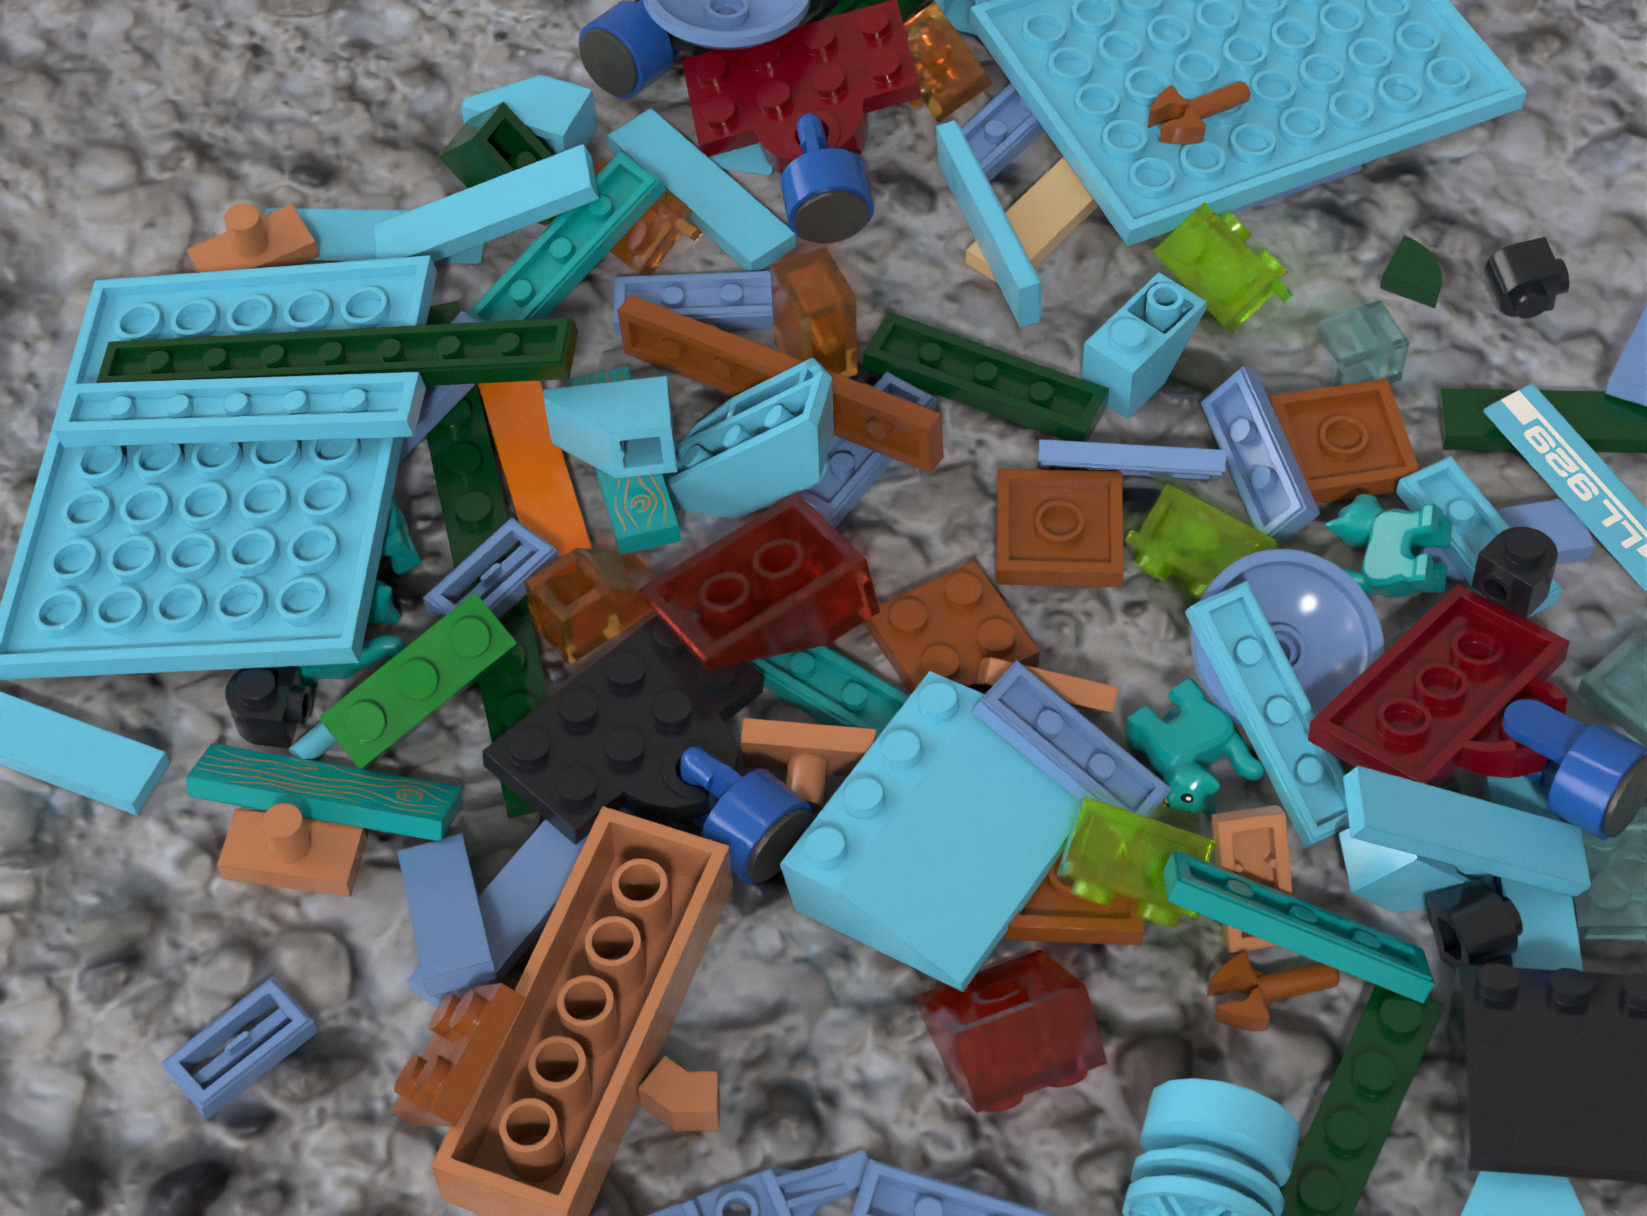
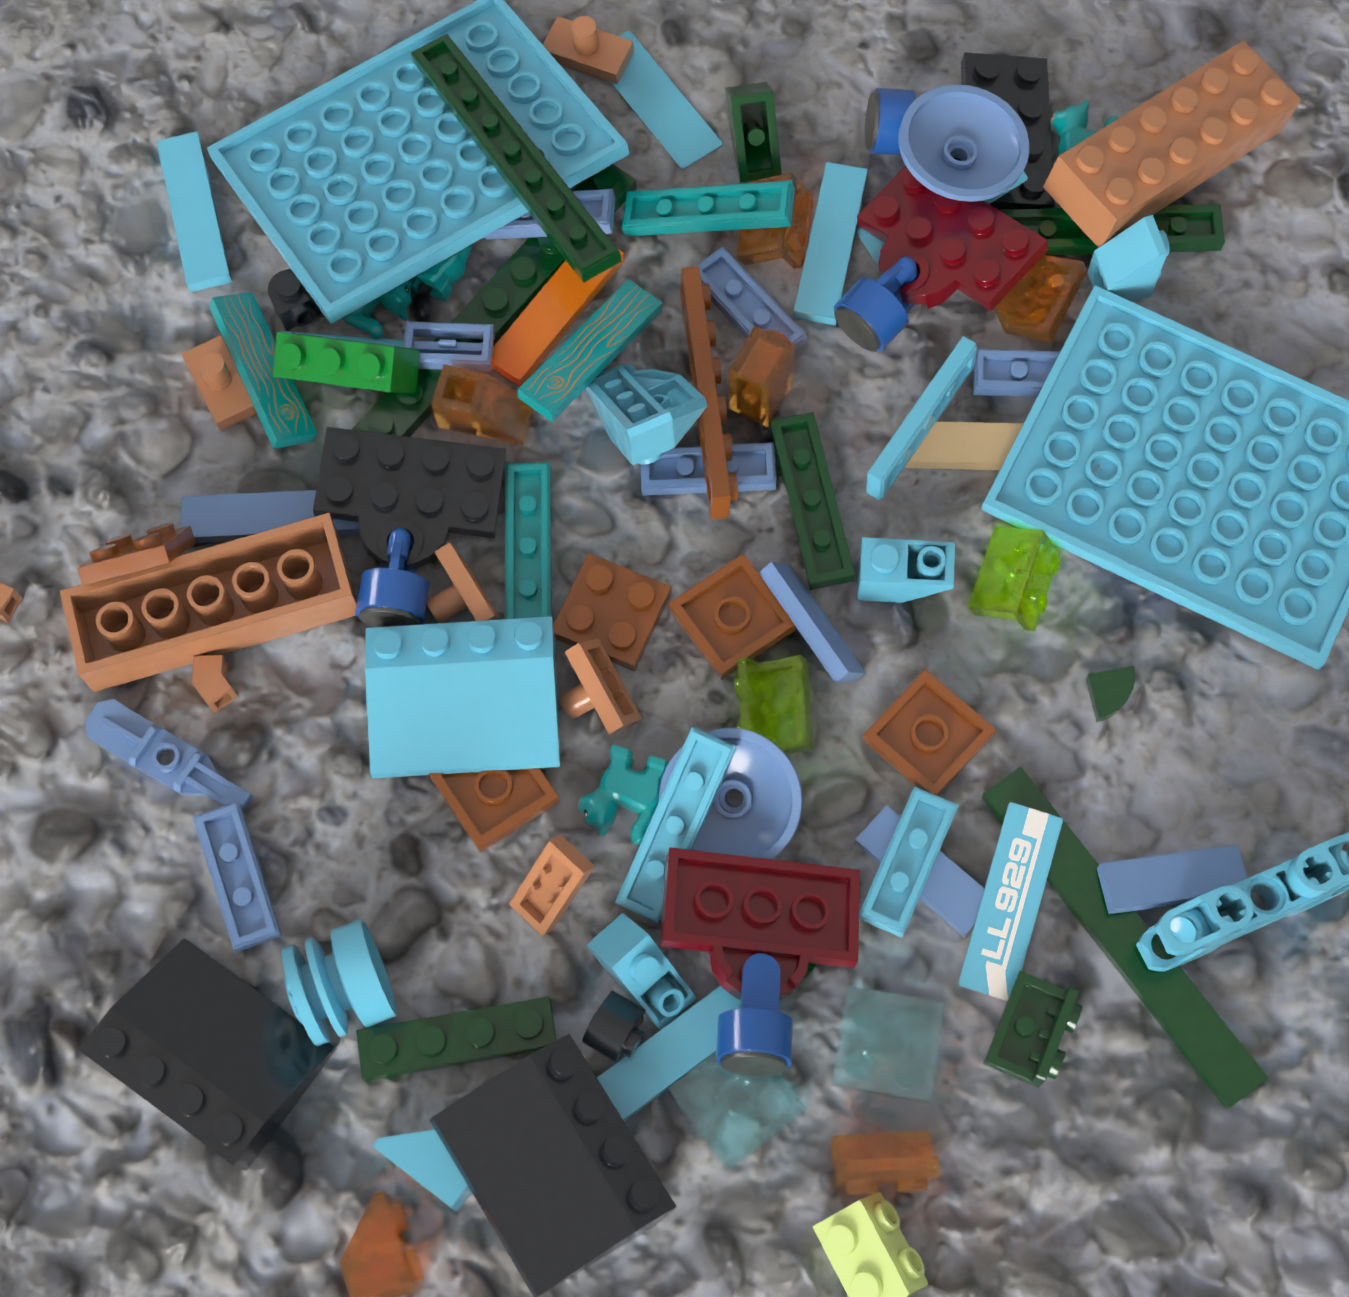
camera: 55 degrees right, 15 degrees up
medium azure plate [54,372,426,447] -> none
medium blue tile [160,977,318,1120] -> none
medium azure tile [373,144,599,262] -> none
medium blue tile [397,833,497,998] -> none
medium azure slope [461,75,597,155] -> none
medium azure slope [543,376,677,479] -> none
clear red slope [638,492,880,670] -> none
clear red slope [914,949,1108,1113] -> none
medium blue tile [972,660,1172,842] -> none
clear neon green bracket [1056,797,1216,929] -> none
dark orange bar [1148,81,1250,144] -> none
teal tile [1163,850,1434,1004] -> none
medium blue tile [1200,366,1320,549] -> none
dark orange bar [1207,952,1340,1031] -> none
clear light blue panel [1317,300,1410,386] -> none
teal animal [1325,494,1452,598] -> none
medium azure tile [1343,765,1591,897] -> none
black plate [1471,527,1558,620] -> none
black plate [1484,237,1569,318] -> none

